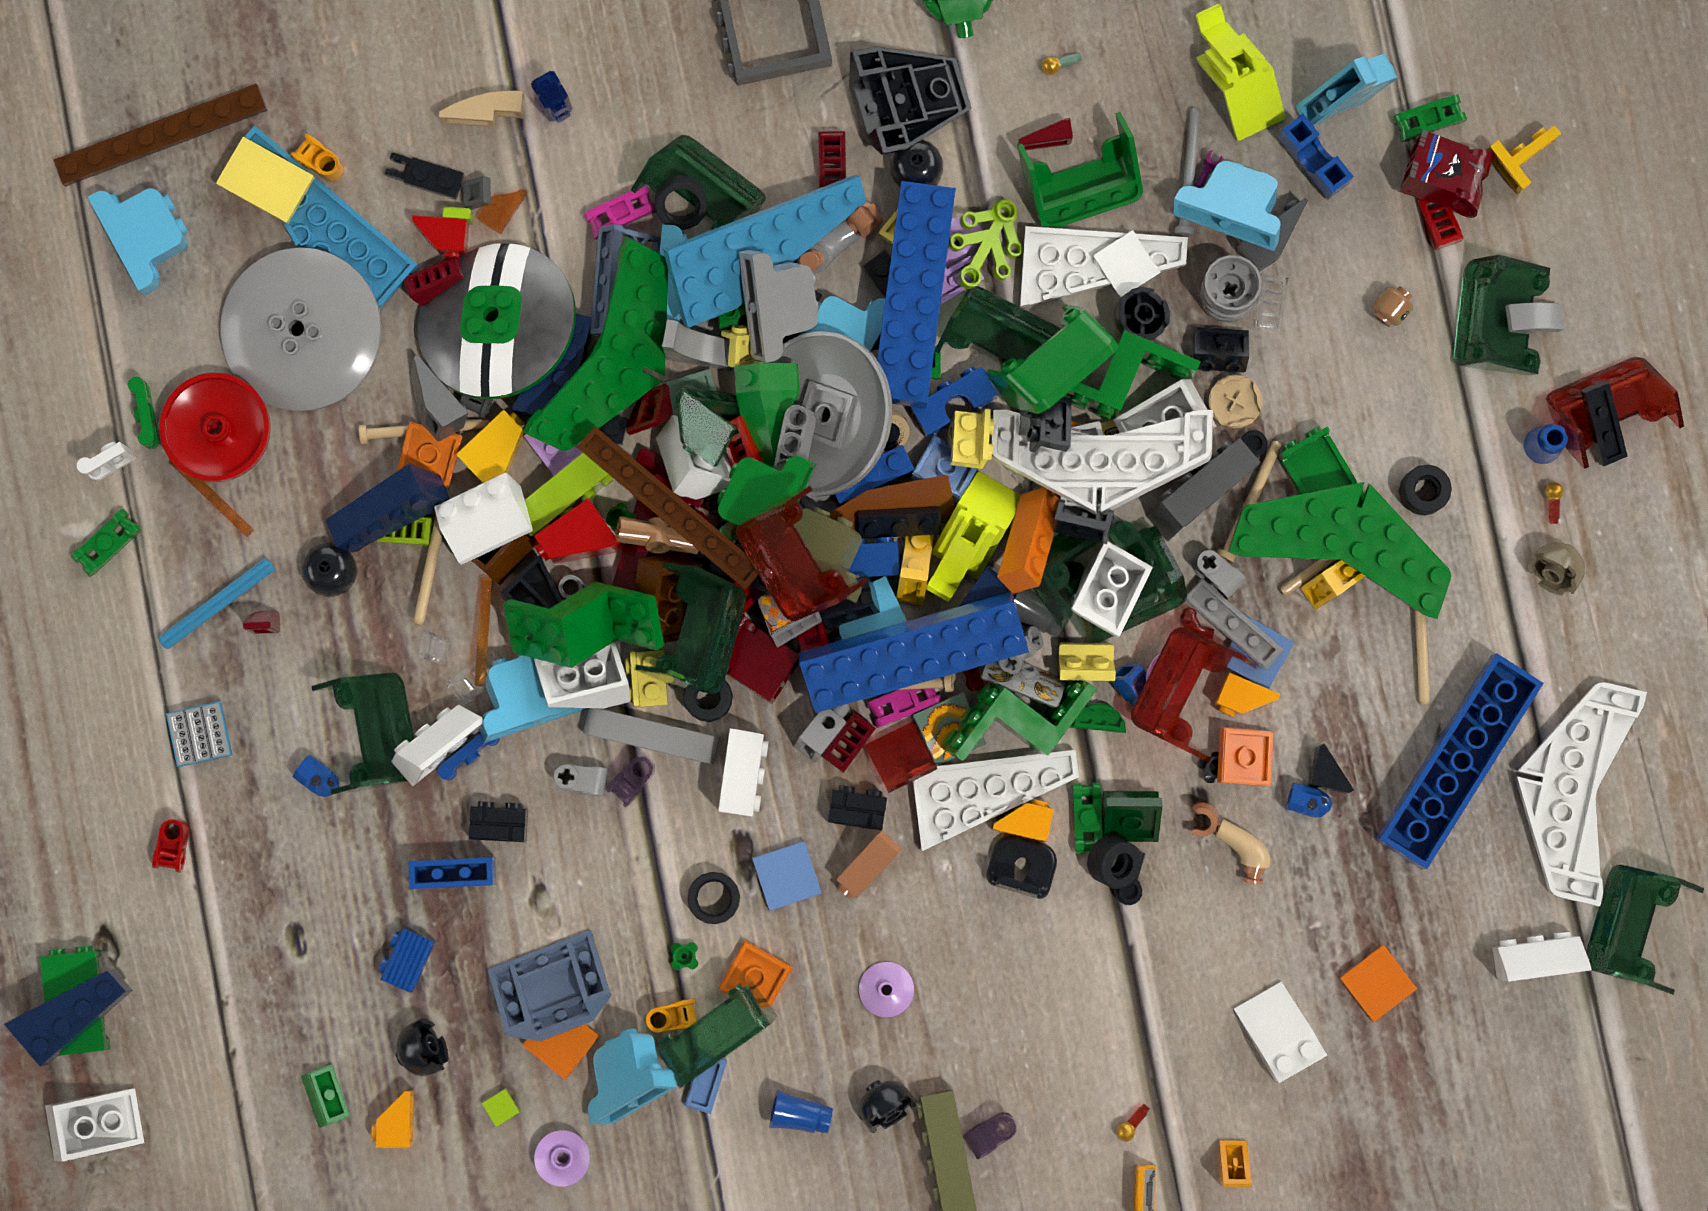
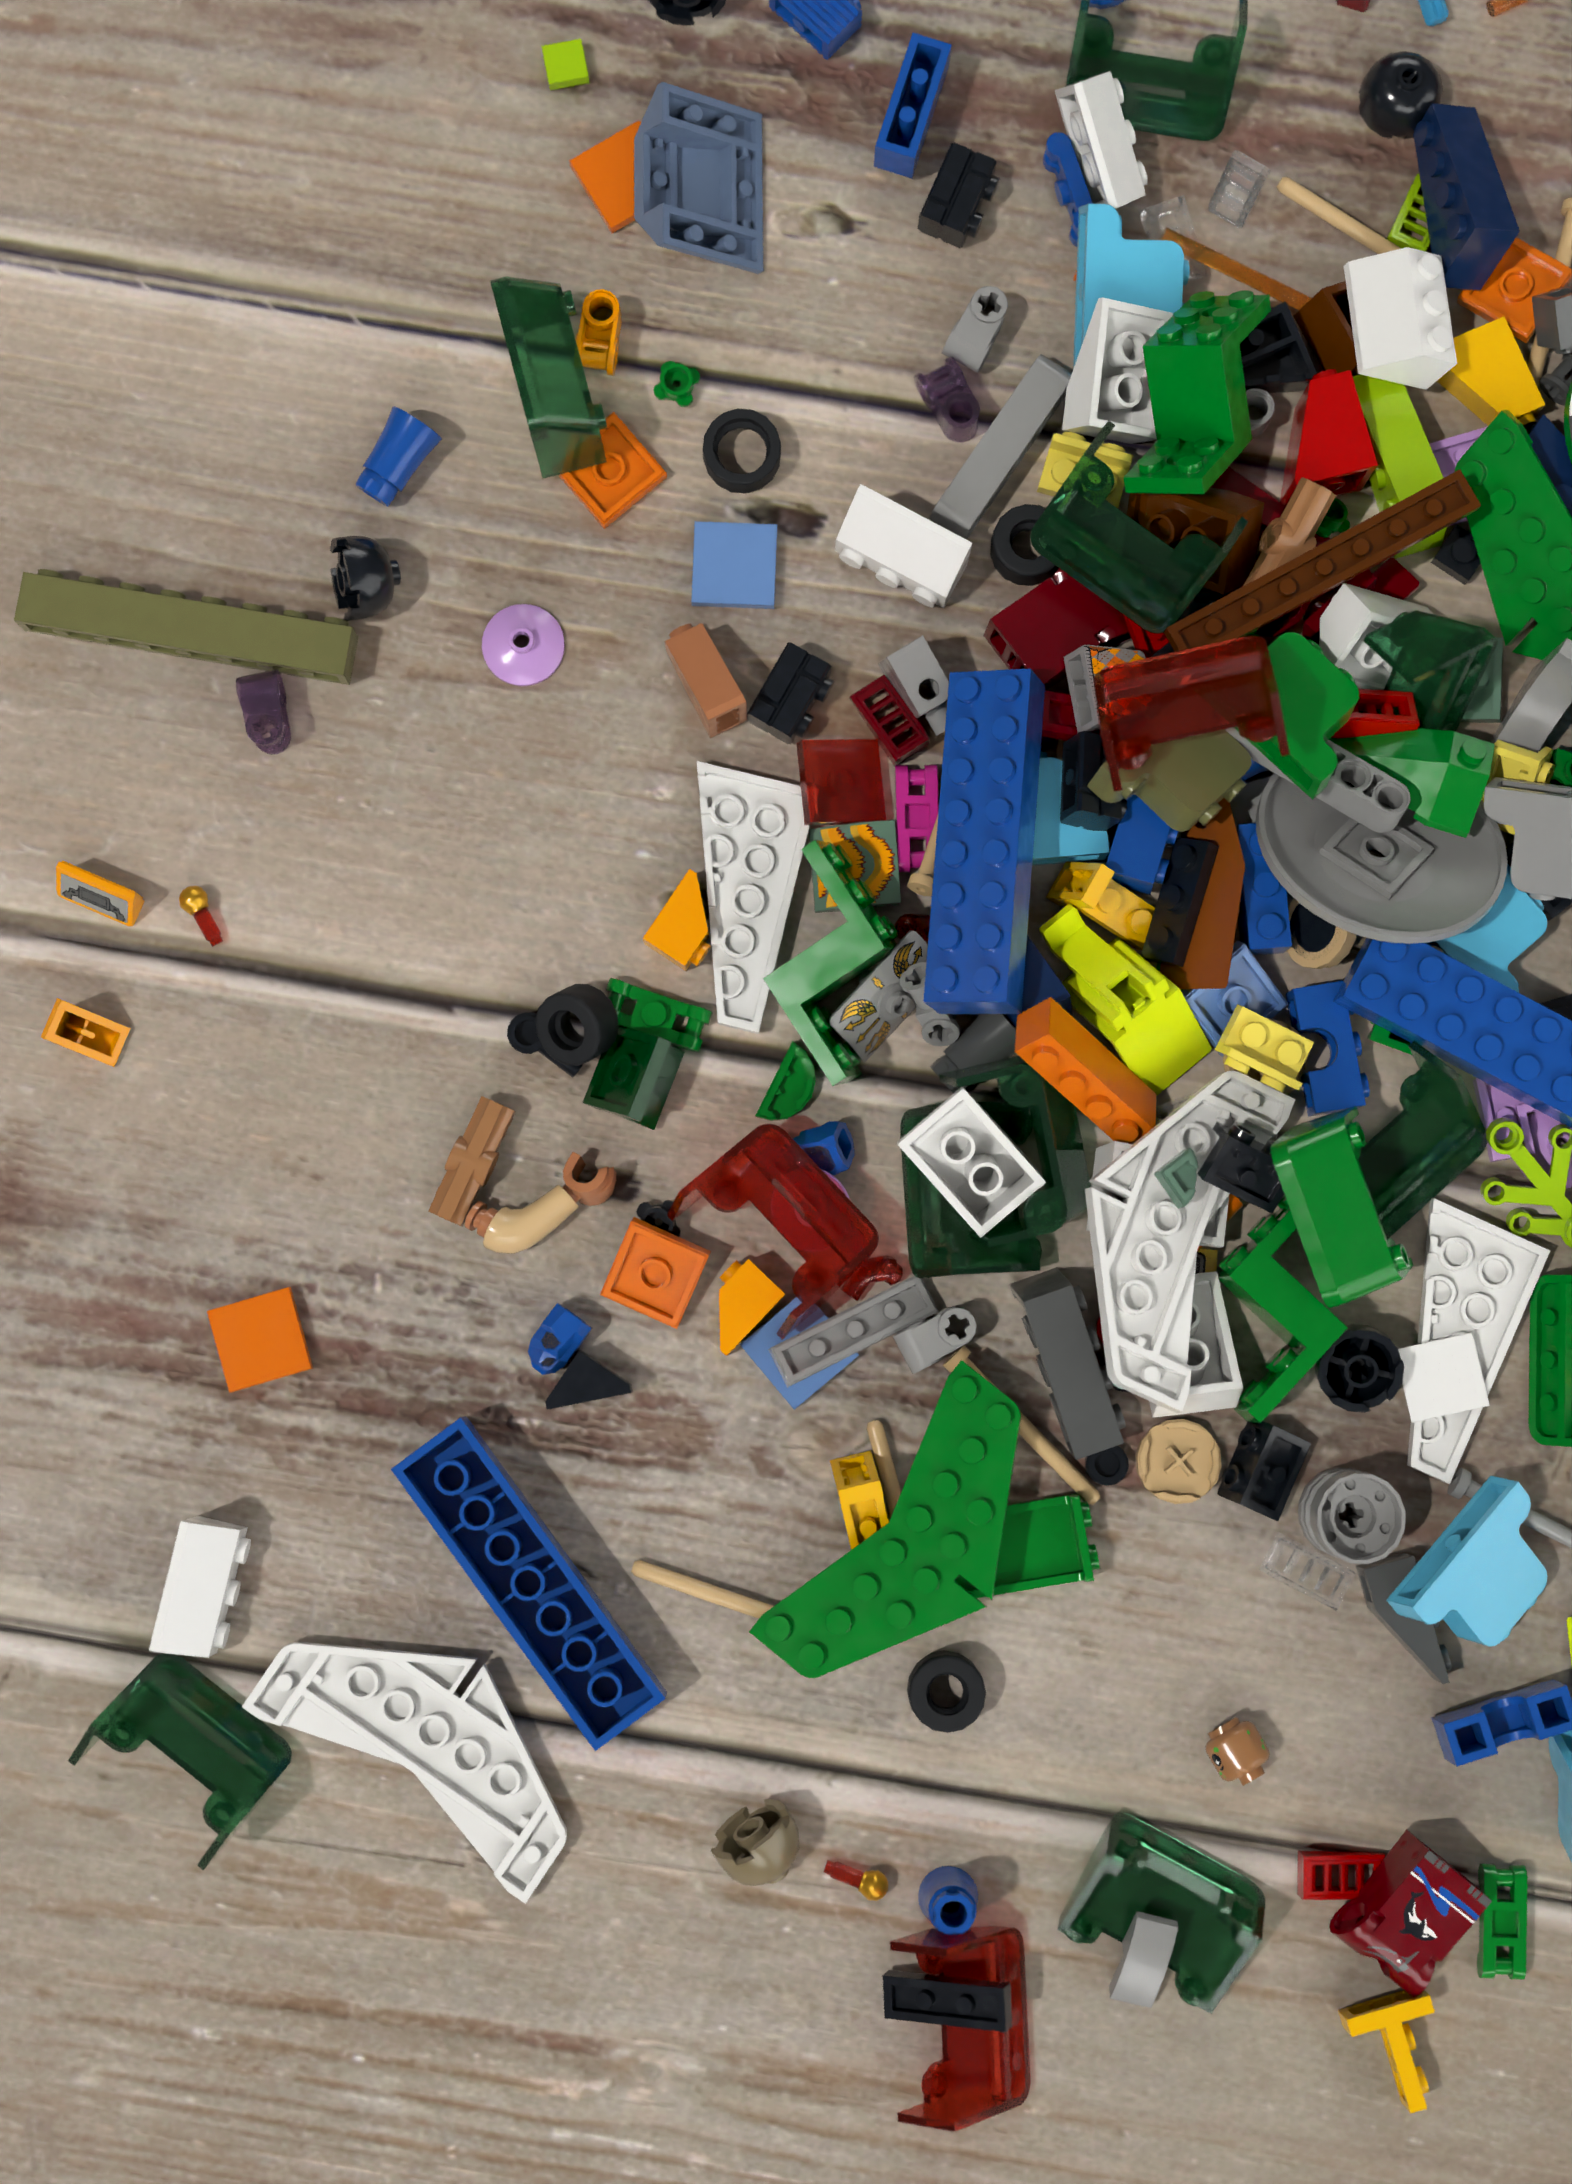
camera: 110 degrees right, 0 degrees up
lavender dish [534,1130,590,1187] -> none
medium azure brick [588,1029,677,1125] -> none
dark red slope [626,383,673,436] -> none
medium blue tile [684,1052,727,1114] -> none
black piece [986,835,1057,899] -> none
black hinge [1053,499,1114,544] -> none
light yellow bracket [1058,642,1116,681] -> none
magenta hand [1195,150,1223,189] -> none
white slope [1234,982,1327,1083] -> none
none -> medium nougat piece [428,1096,515,1227]
none -> sand green tile [1153,1147,1198,1209]

